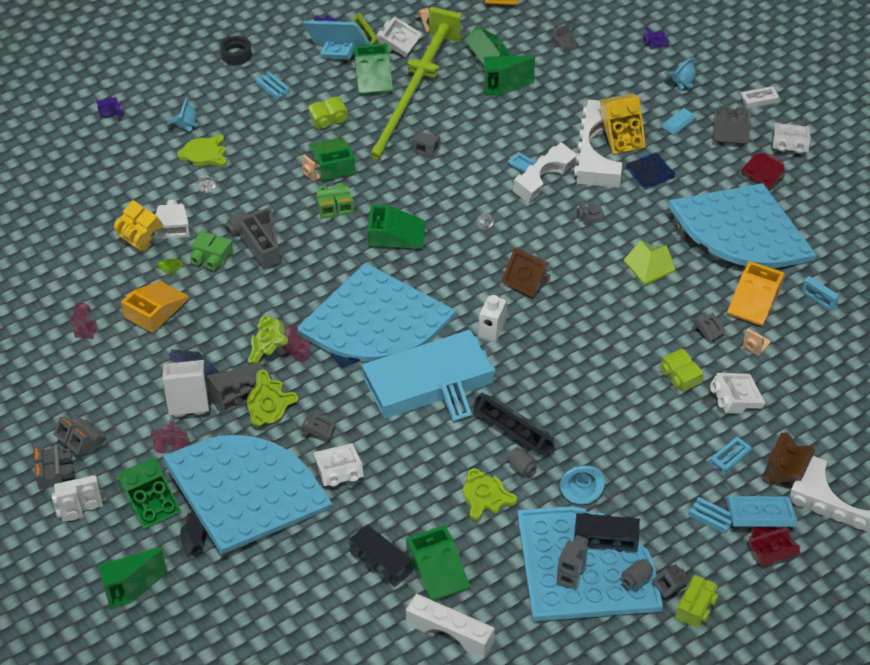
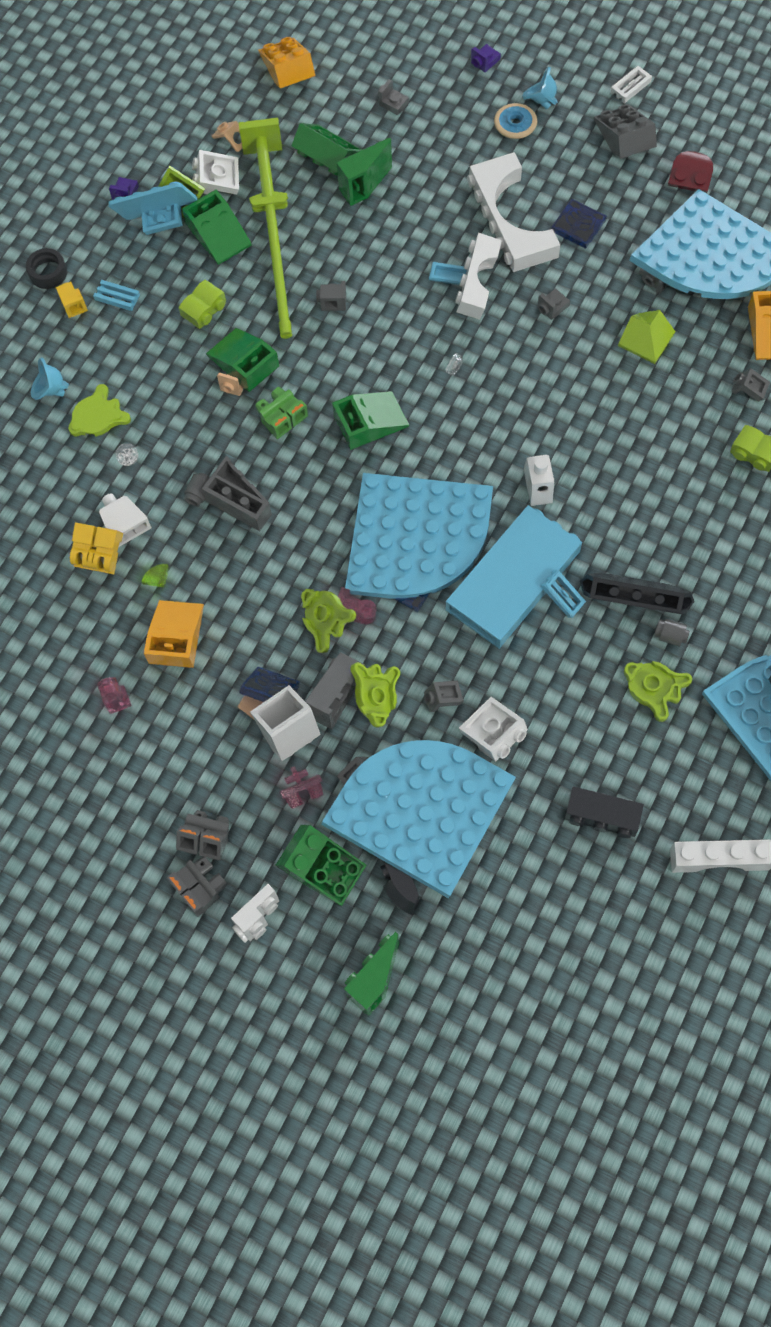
camera: 25 degrees left, 20 degrees up
bright green hips [190,231,234,270] -> none
green slope [406,525,470,601] -> none
reddish brown bracket [501,247,551,297] -> none
medium azure helmet [560,466,605,505] -> none
yellow slope [600,93,646,154] -> none
medium azure tile [661,108,696,135] -> none
white plate [773,123,810,153] -> none
none -> yellow brick [56,282,88,318]
none -> wheel [494,103,537,139]

